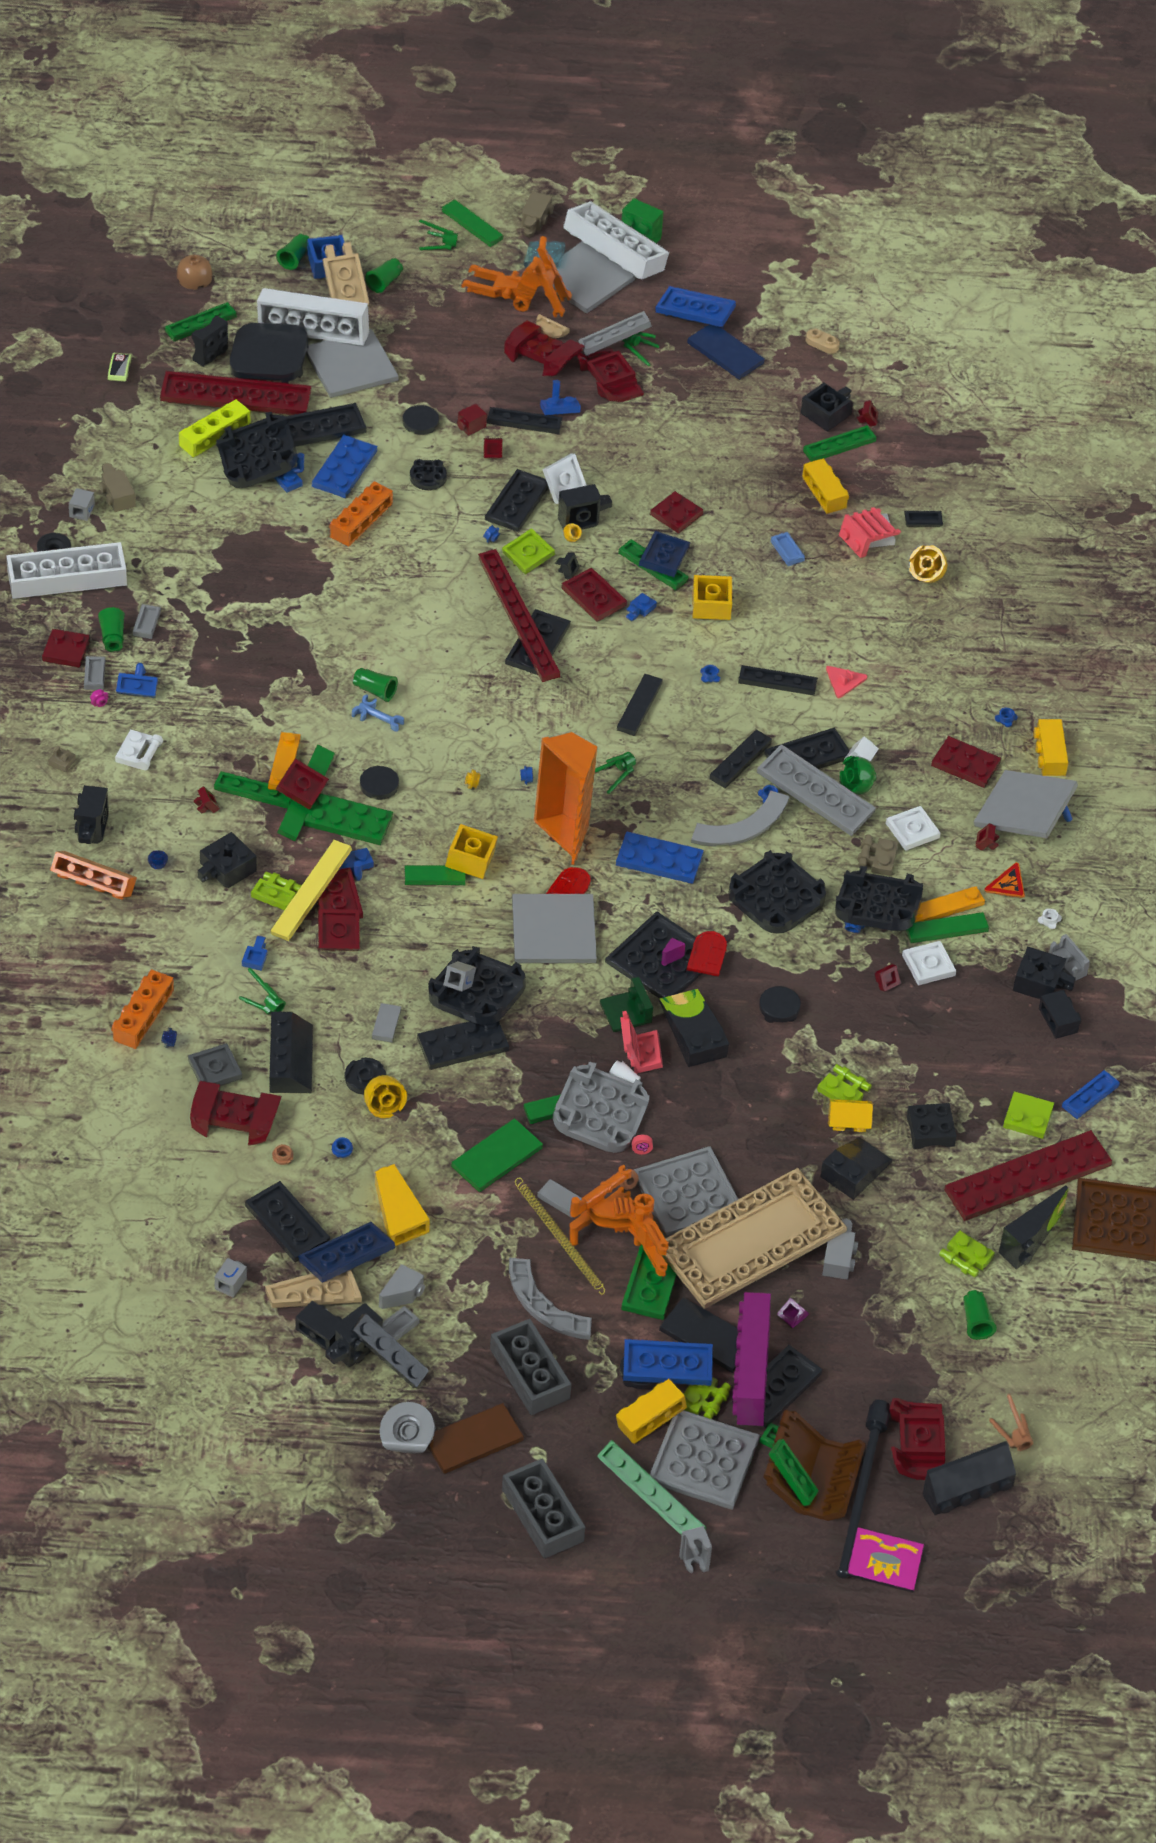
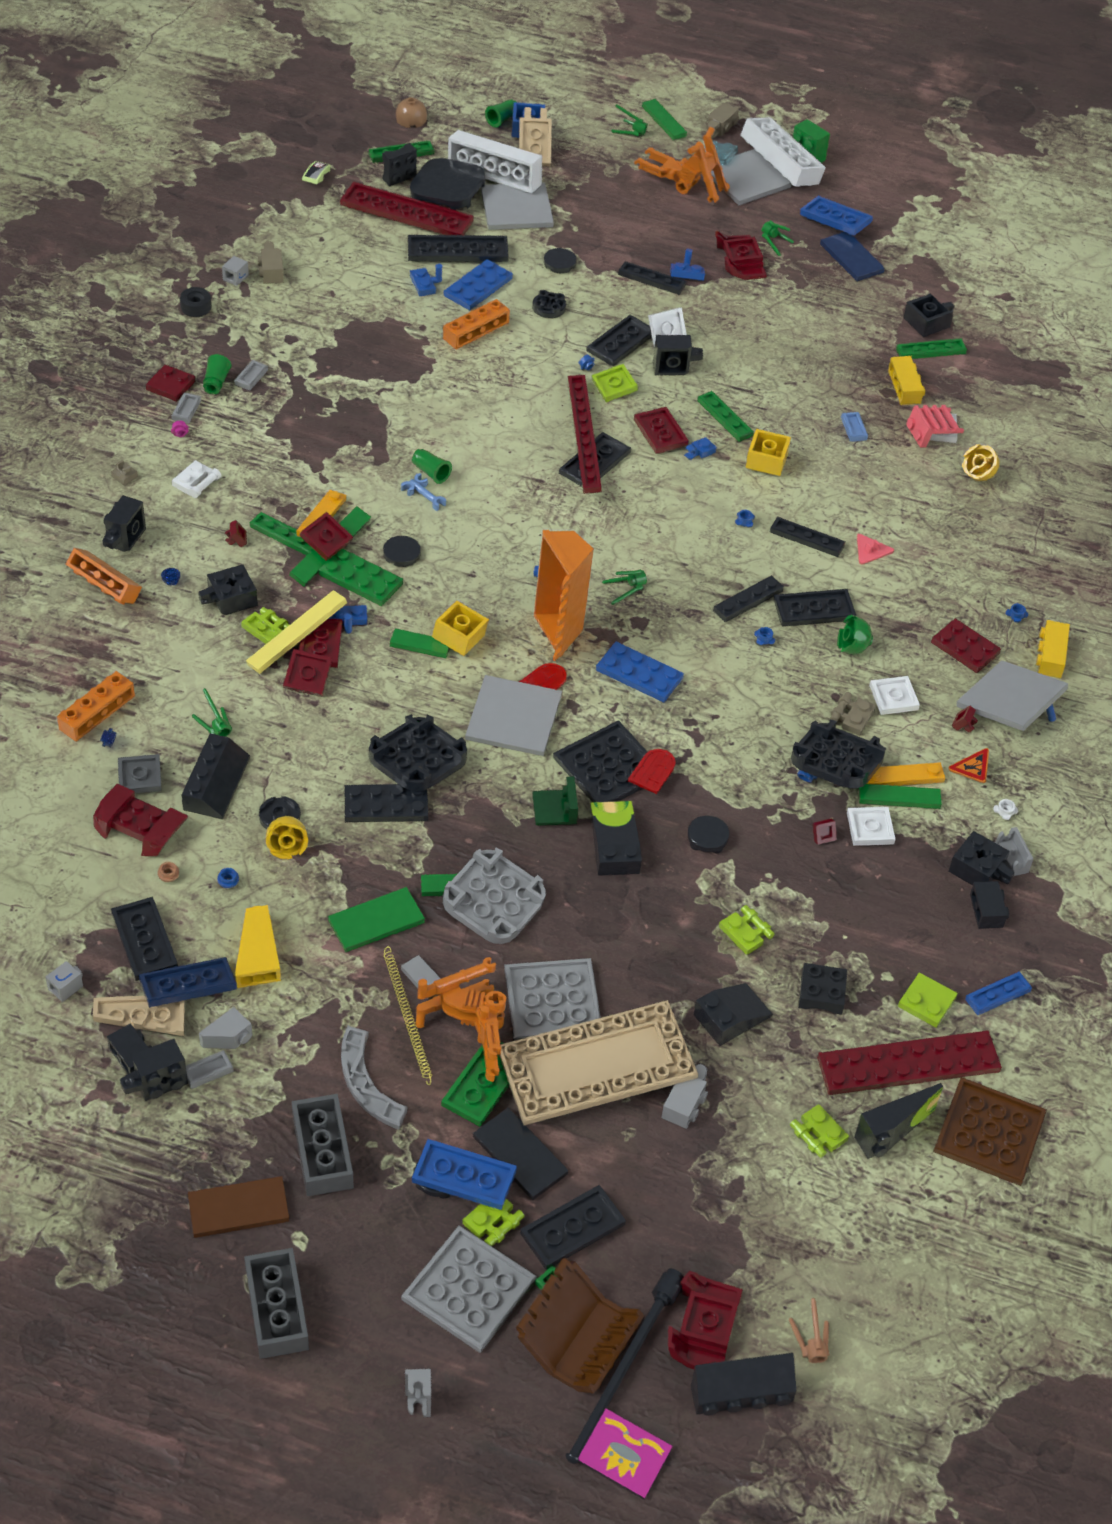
camera: 15 degrees right, 0 degrees up
white brick [6,542,127,599] -> none
blue plate [116,663,158,698] -> none
neon yellow brick [179,399,251,458] -> none
black tile [216,411,298,488] -> none
blue plate [242,936,268,971] -> none
black plate [350,1313,429,1388] -> none
green plant [365,258,403,293] -> none
light grey tile [372,1003,401,1043] -> none
light grey hat [380,1402,435,1453] -> none
light grey brick [443,961,476,991] -> none
dark red brick [457,403,487,436] -> none
yellow plate [465,769,480,789] -> none
dark red tile [483,438,502,458] -> none
dark red piece [504,320,585,376] -> none
tan plate [536,314,569,338] -> none
black tile [555,552,580,579] -> none
yellow plate [564,523,582,542] -> none
light grey plate [578,311,652,356] -> none
tile [597,1440,707,1535] -> none
white cone [609,1060,641,1083] -> none
yellow brick [616,1379,687,1444] -> none
black tile [617,674,663,736] -> none
nougat plate [619,1169,639,1190] -> none
coral plate [620,1011,663,1074] -> none
coral tile [632,1135,653,1155] -> none
dark blue tile [639,531,690,577] -> none
dark red plate [650,491,703,534] -> none
magenta slope [661,938,685,966] -> none
light grey tile [691,791,789,846] -> none
black tile [728,850,826,934] -> none
magenta brick [733,1292,771,1426] -> none
light grey plate [757,744,876,836] -> none
green tile [768,1439,819,1506] -> none
magenta slope [777,1298,810,1328] -> none
tan plate [806,329,840,354] -> none
yellow brick [828,1099,873,1132] -> none
white brick [844,737,879,761] -> none
dark red tile [857,400,878,427] -> none
black tile [904,511,943,527] -> none
green plant [963,1290,997,1340] -> none

